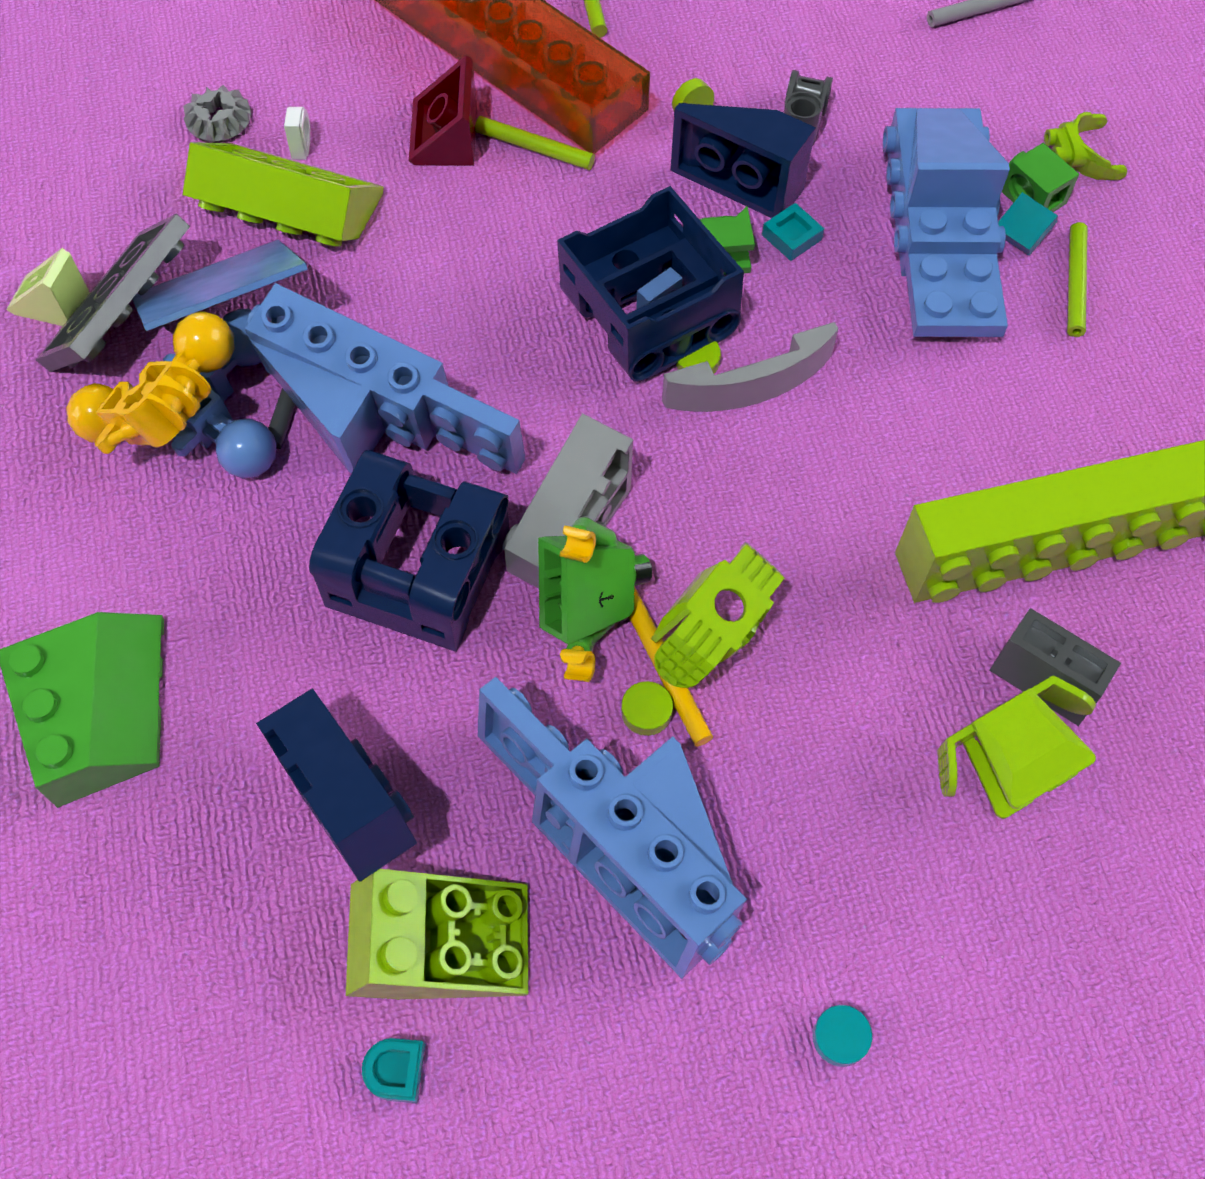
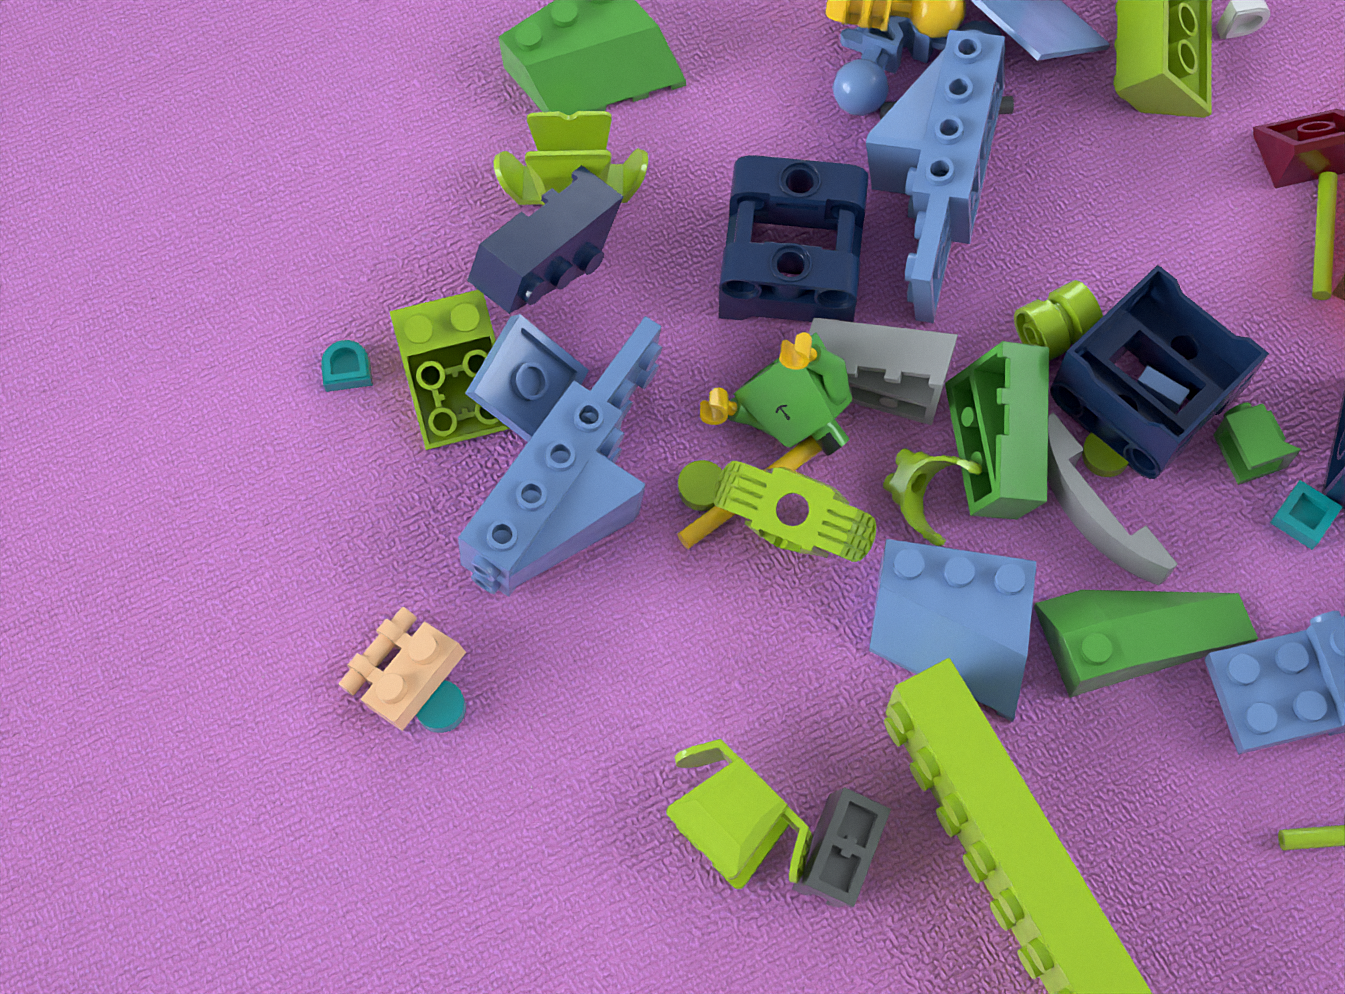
camera: 80 degrees right, 5 degrees up
none -> light nougat plate [338,607,466,731]
none -> medium blue plate [465,314,589,442]
none -> lime piece [494,111,648,206]
none -> medium blue wedge [869,539,1037,722]
none -> lime helmet [883,448,982,546]
none -> bright green wedge [945,341,1049,520]
none -> lime wheel [1014,280,1103,361]
none -> bright green wedge [1034,590,1258,698]

